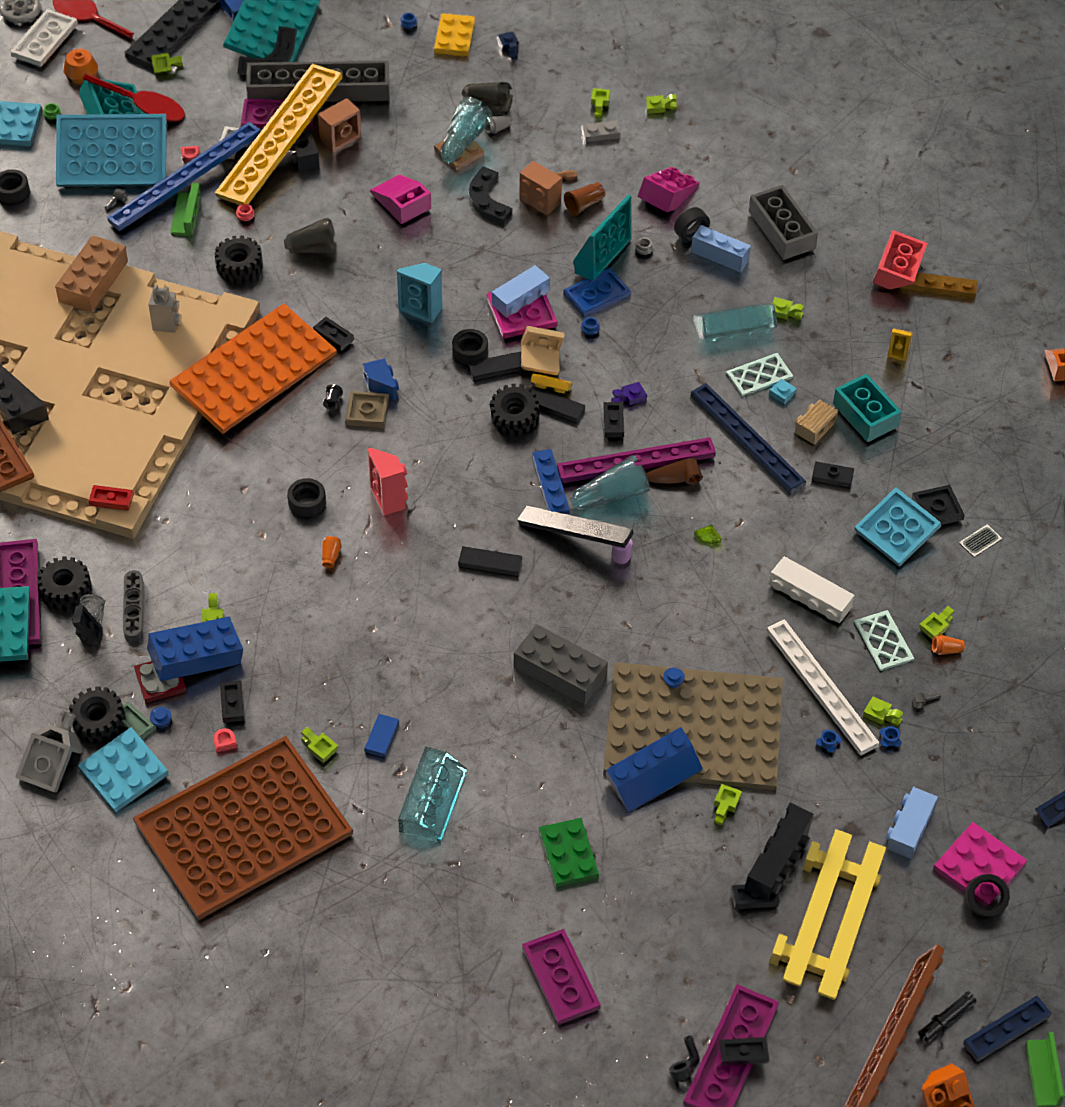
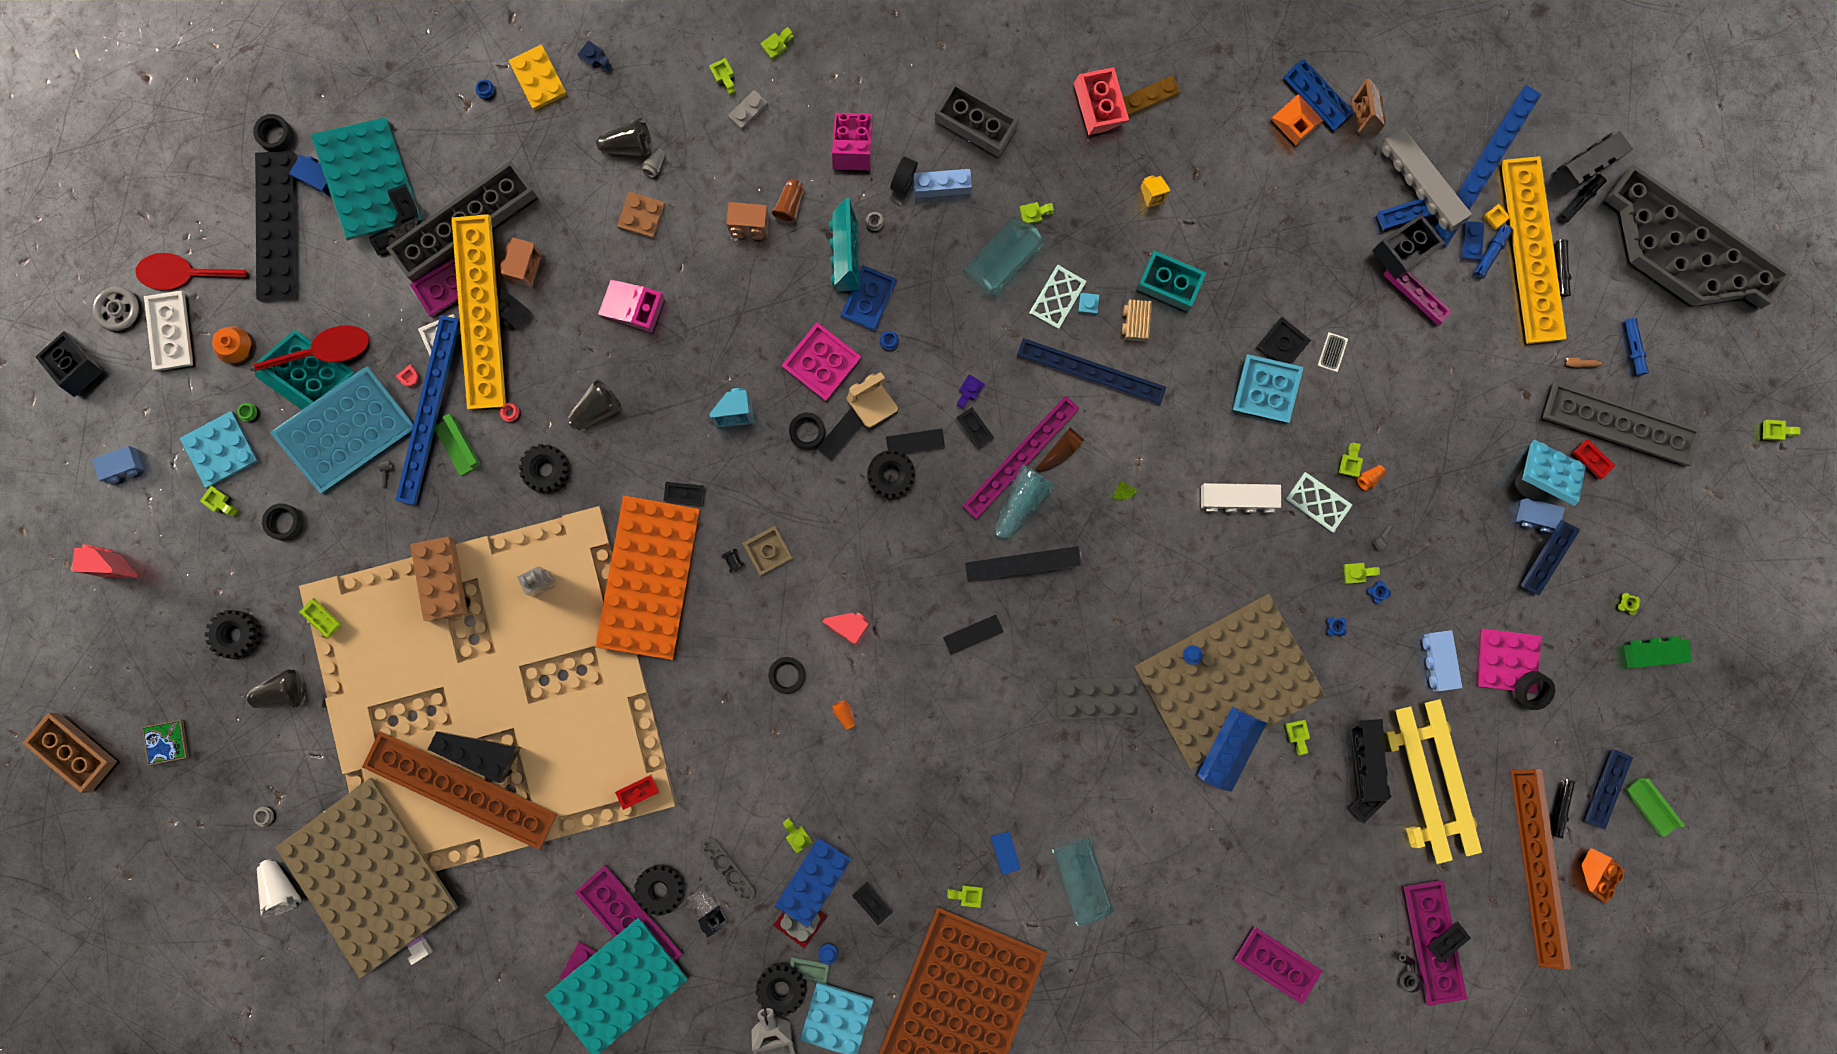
camera: 35 degrees left, 30 degrees up
lime plate [151,53,183,74] -> none
coral tile [213,728,238,753] -> none
blue slope [363,358,399,400] -> none
clear light blue cone [440,98,492,163] -> none
black plate [469,166,512,224] -> none
light blue brick [492,265,550,318] -> none
yellow plate [530,373,573,393] -> none
blue plate [532,449,570,515] -> none
green plate [539,818,599,888] -> none
medium nougat piece [555,170,578,181] -> none
white plate [766,619,879,756] -> none
black plate [811,461,854,488] -> none

